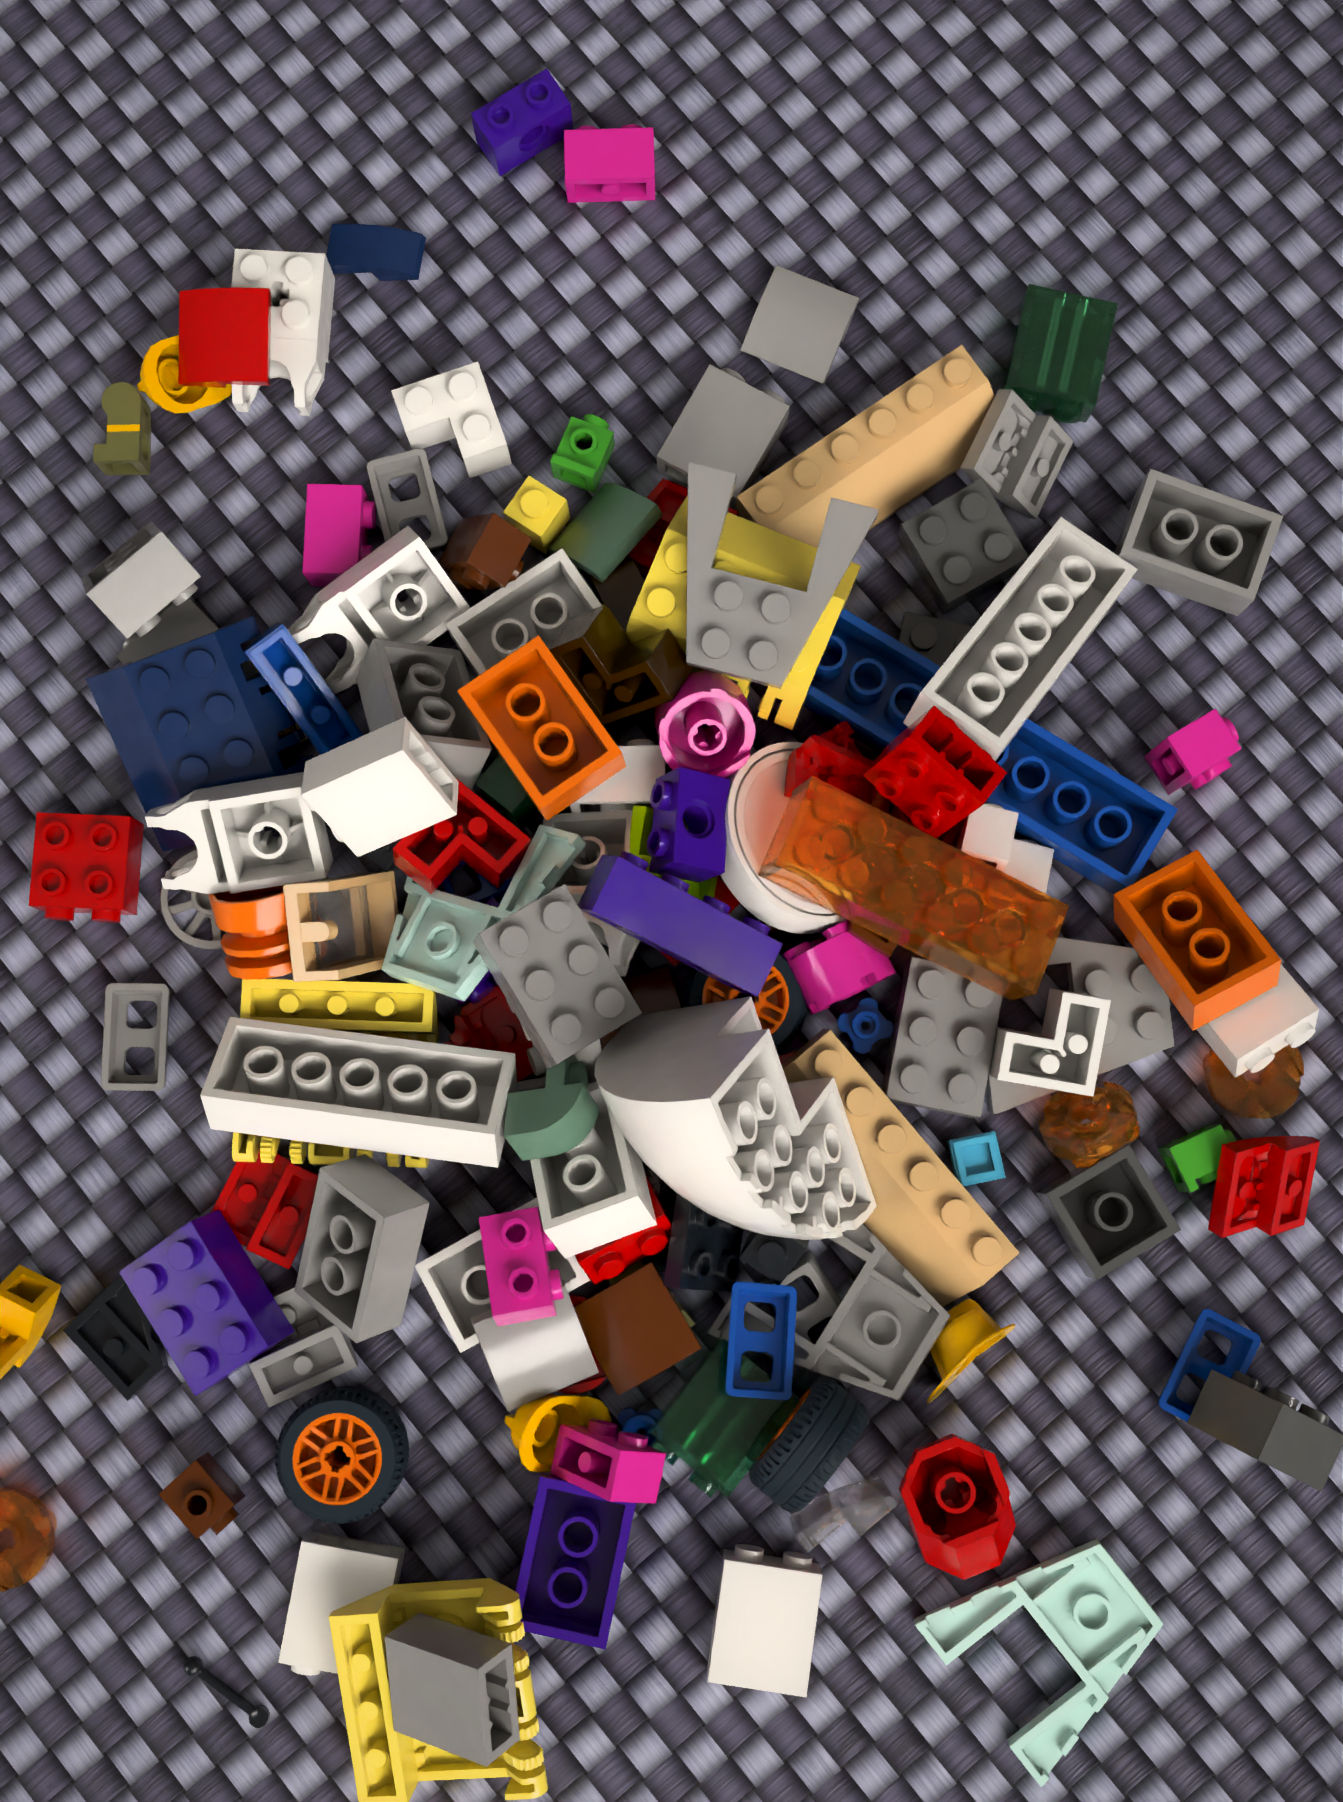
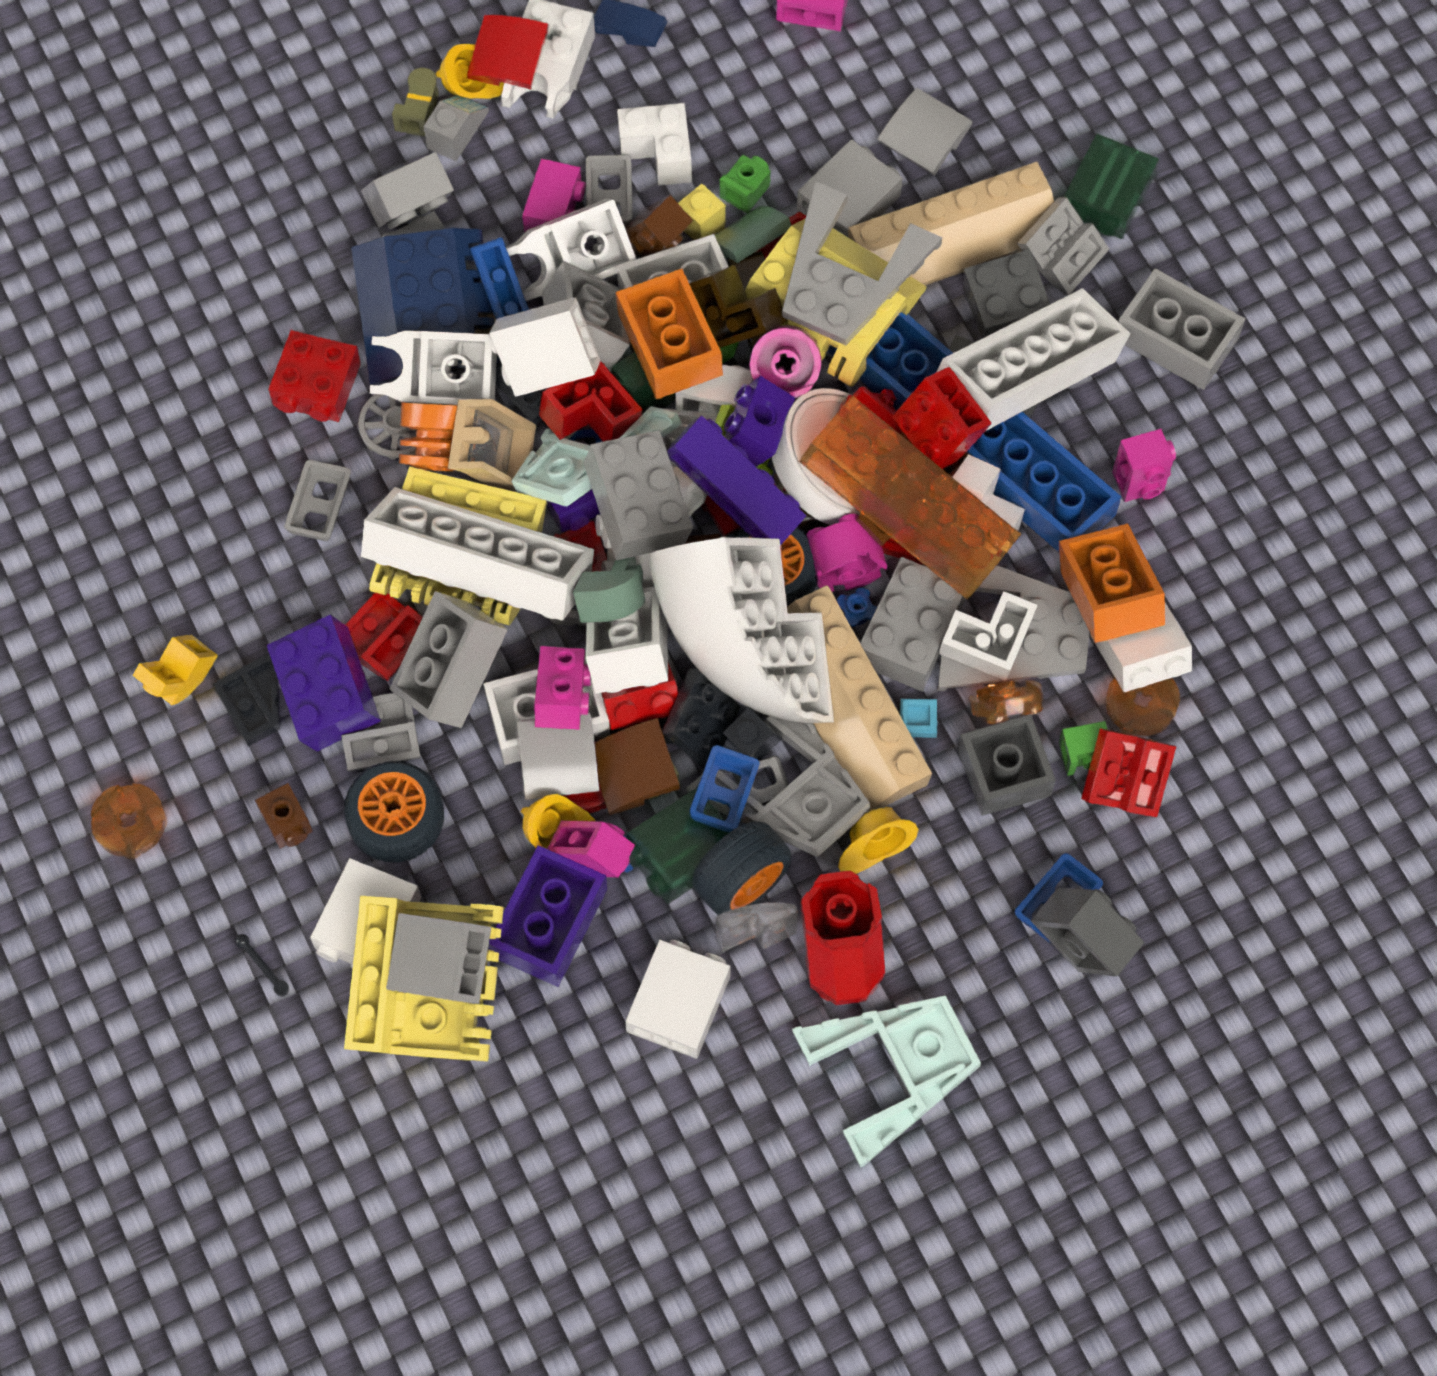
camera: 10 degrees right, 15 degrees down
none -> light grey slope [424,95,489,161]

